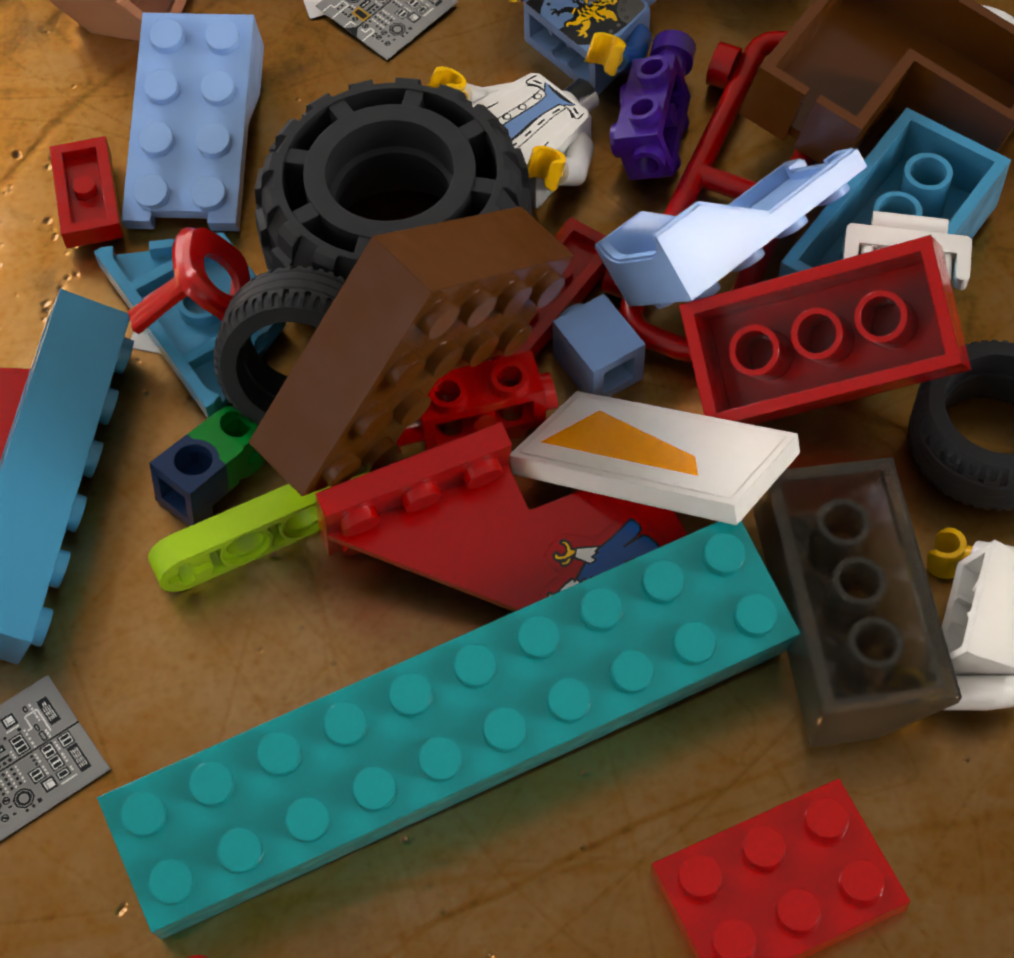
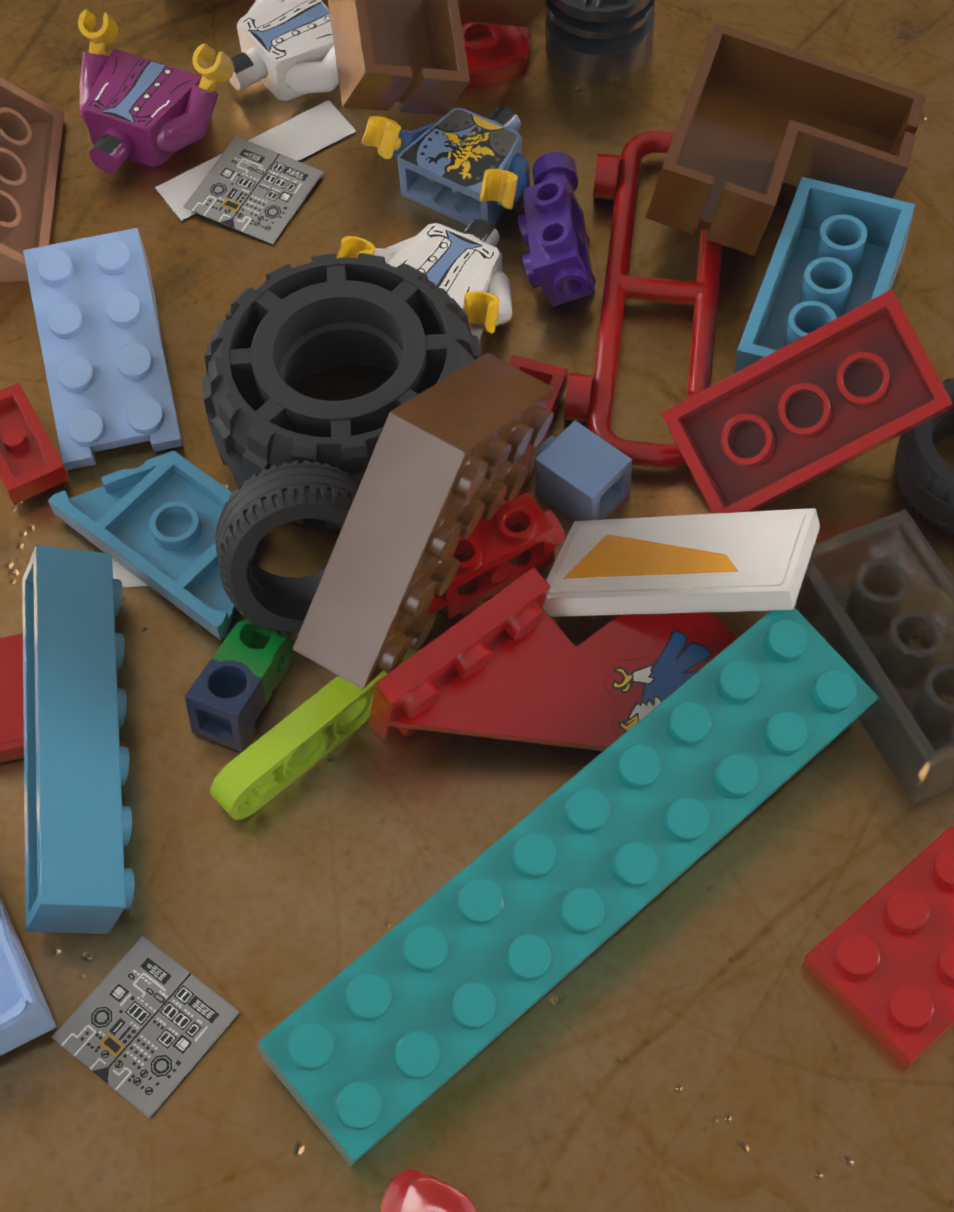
camera: 15 degrees left, 0 degrees up
red piece [127,227,250,334] -> none
light blue piece [595,148,867,309] -> none
white piece [842,211,972,290] -> none

